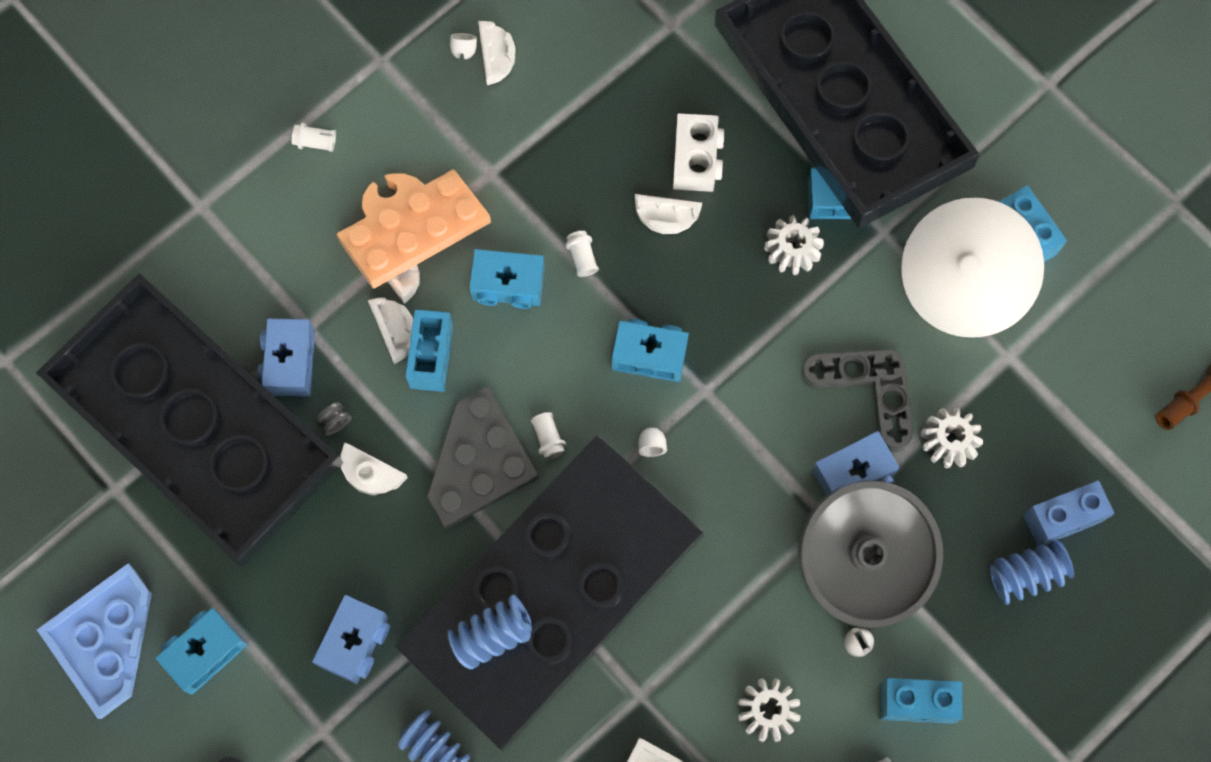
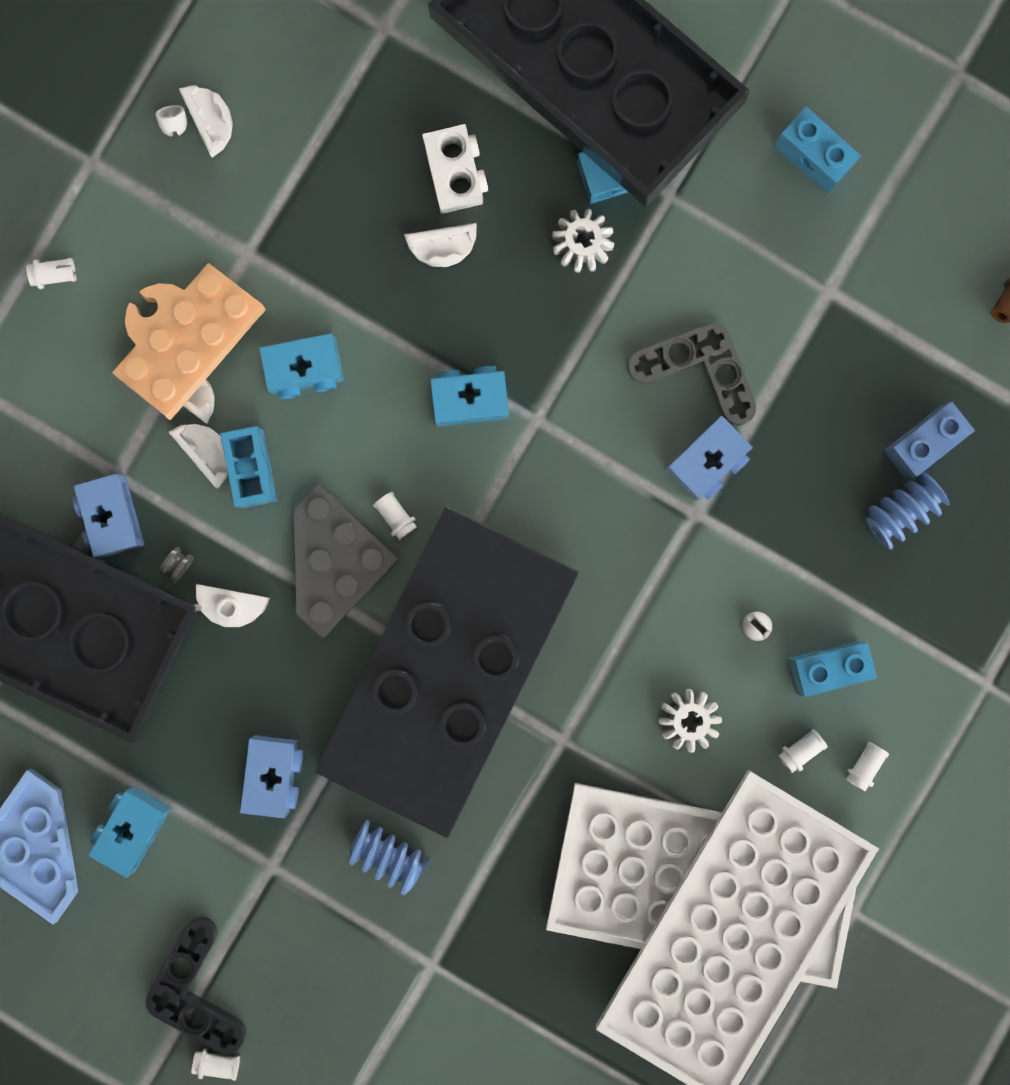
camera: 15 degrees left, 15 degrees up
medium blue piece [448,595,532,669] -> none
white pin [565,231,599,277] -> none
white hinge [638,427,667,457] -> none
dark grey dish [798,481,943,628] -> none
white dish [901,198,1044,338] -> none
white gear [921,407,983,468] -> none

